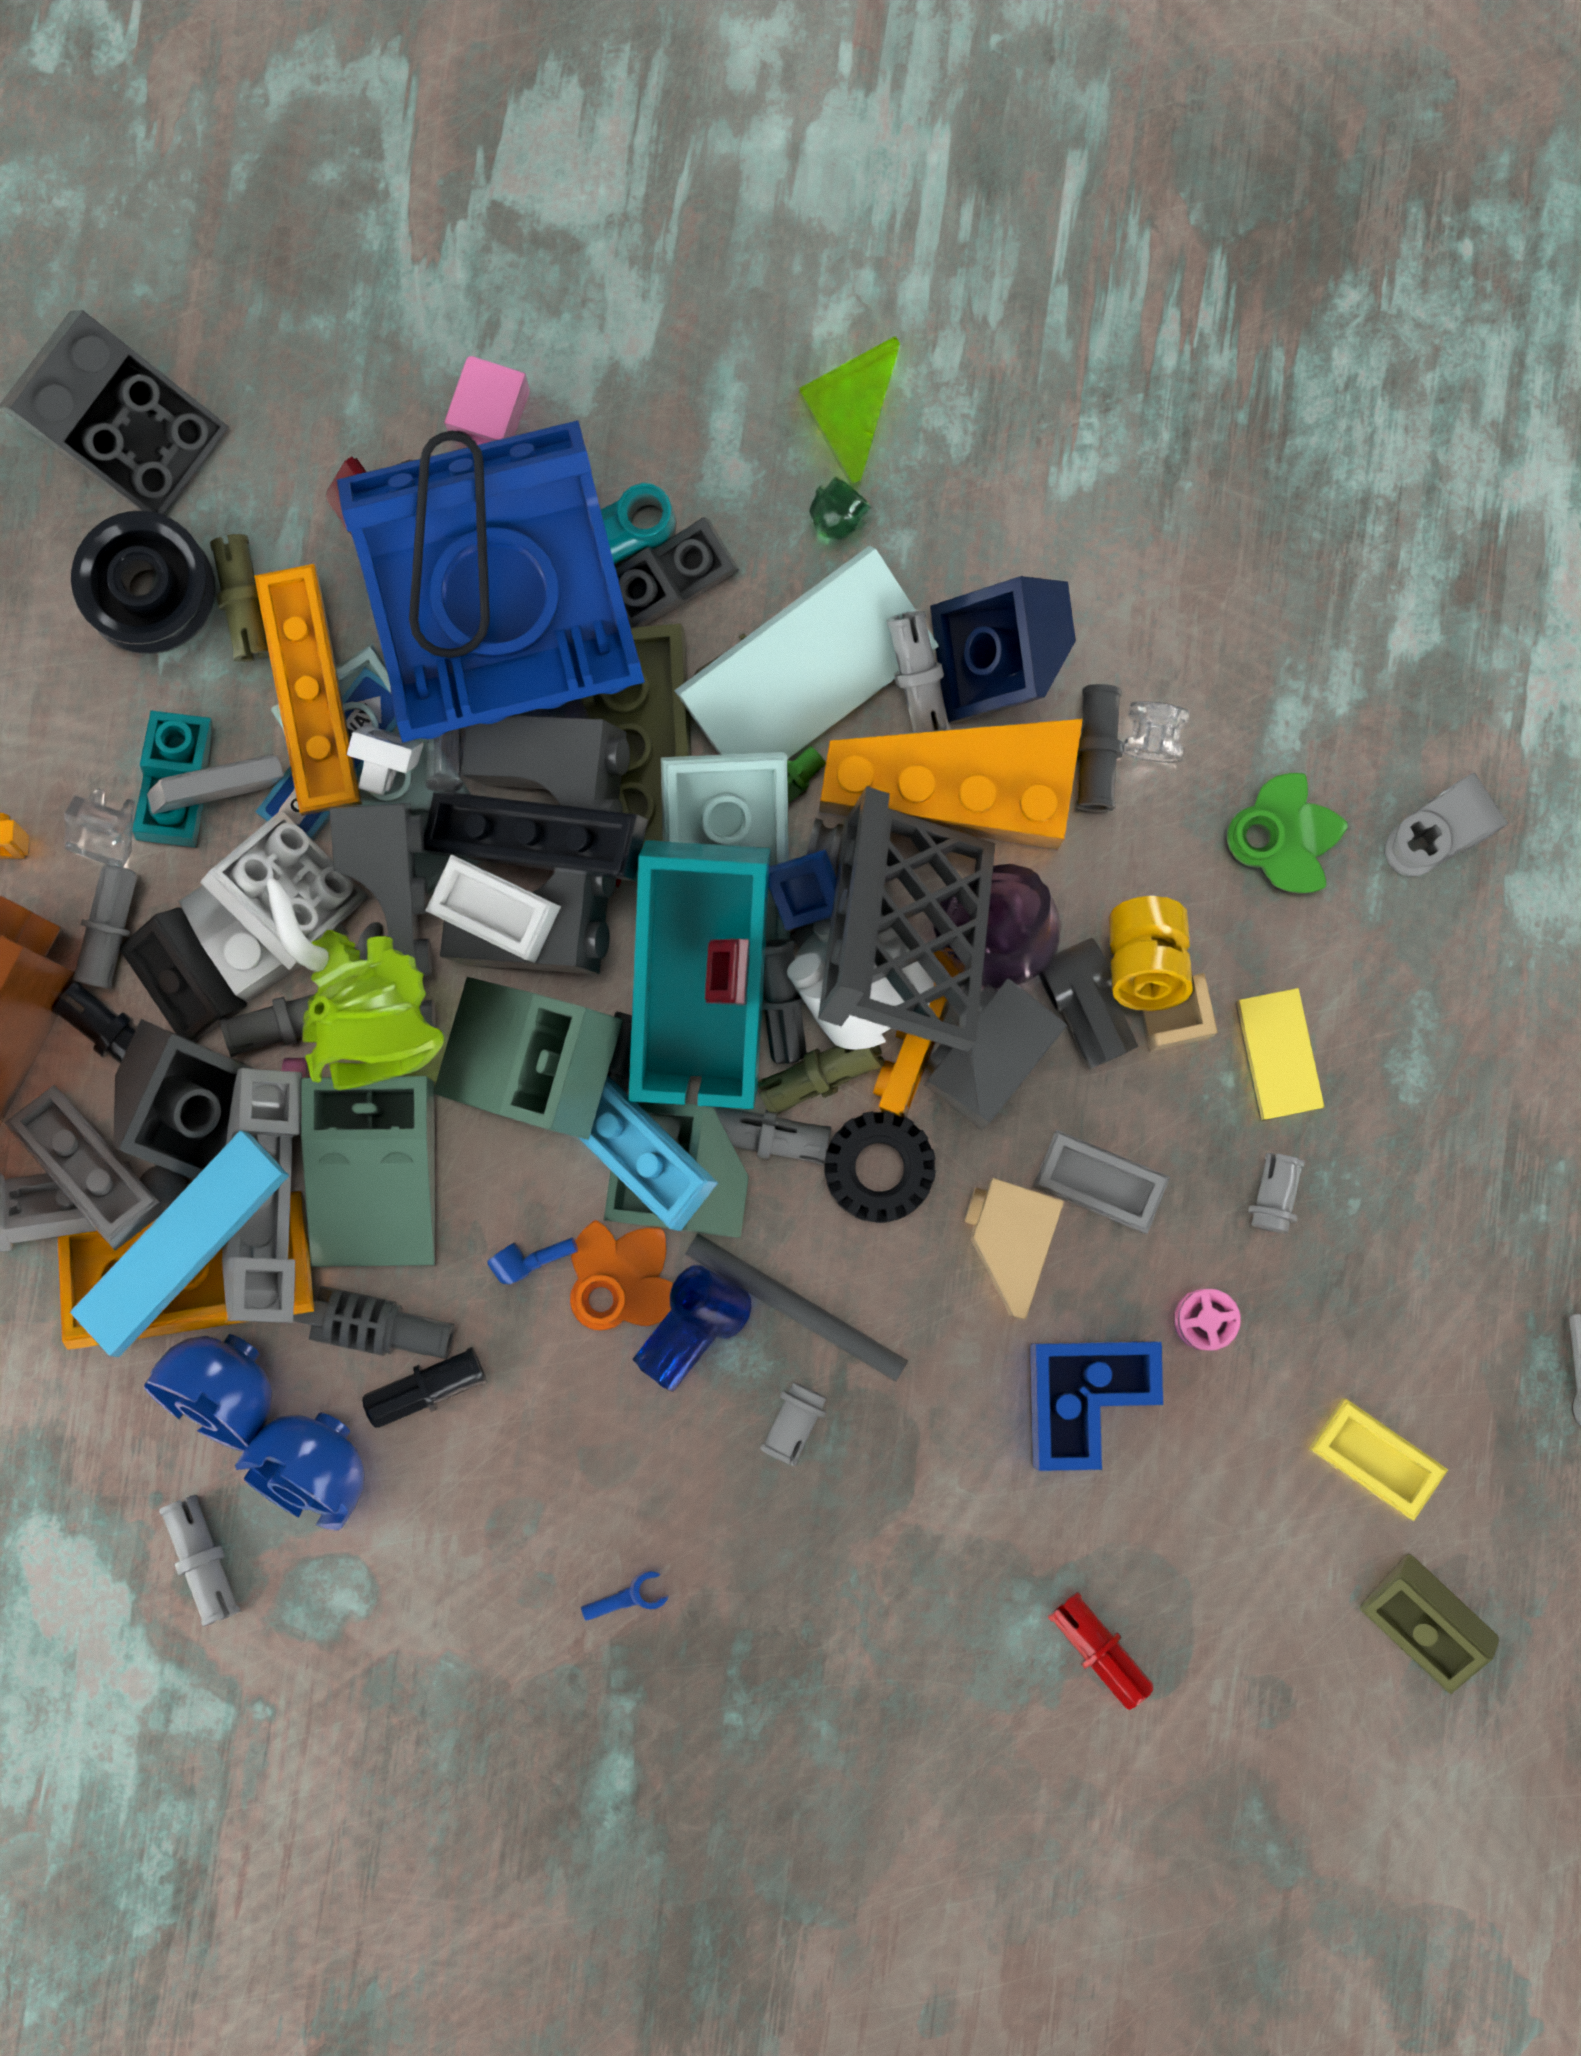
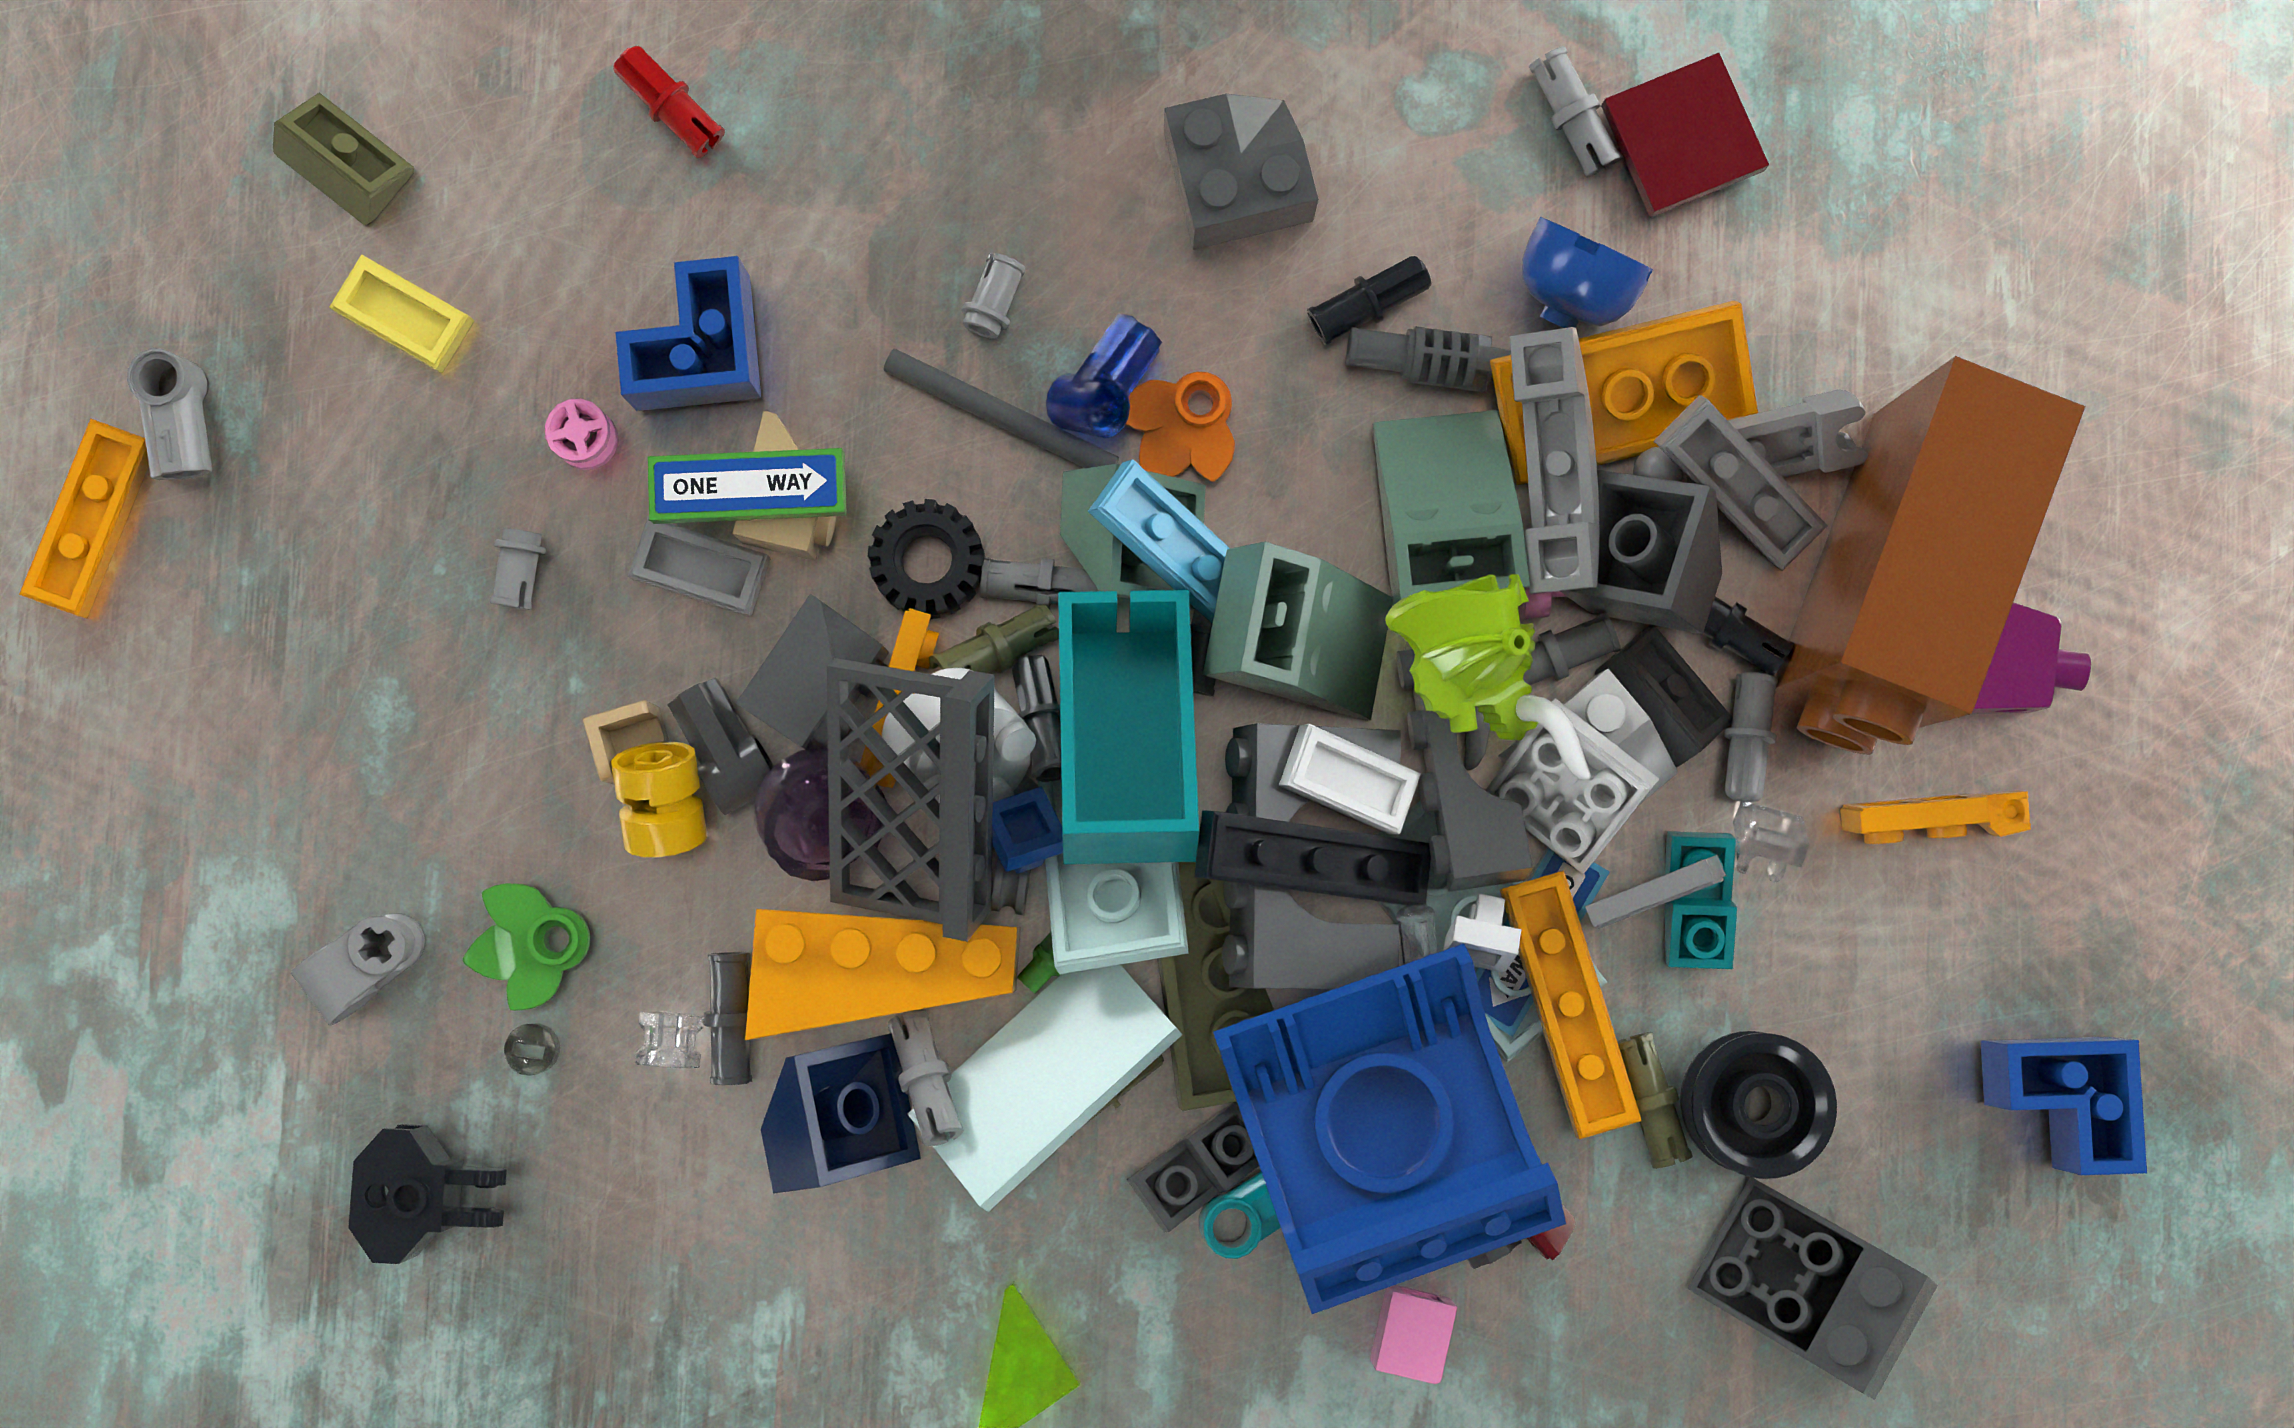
camera: 175 degrees right, 0 degrees up
medium azure tile [70,1130,290,1357] -> none
blue cylinder [235,1413,365,1531] -> none
black piece [409,431,490,658] -> none
blue hand [487,1237,578,1285] -> none
blue hand [581,1571,668,1621] -> none
dark red slope [705,939,750,1006] -> none
clear green plate [809,476,872,539] -> none
light yellow tile [1236,988,1325,1121] -> none
none -> black hinge [348,1124,507,1264]
none -> clear smoke hinge [504,1023,560,1076]
none -> tile [648,448,847,524]
none -> dark grey slope [1164,93,1319,250]
none -> dark red tile [1601,53,1769,218]

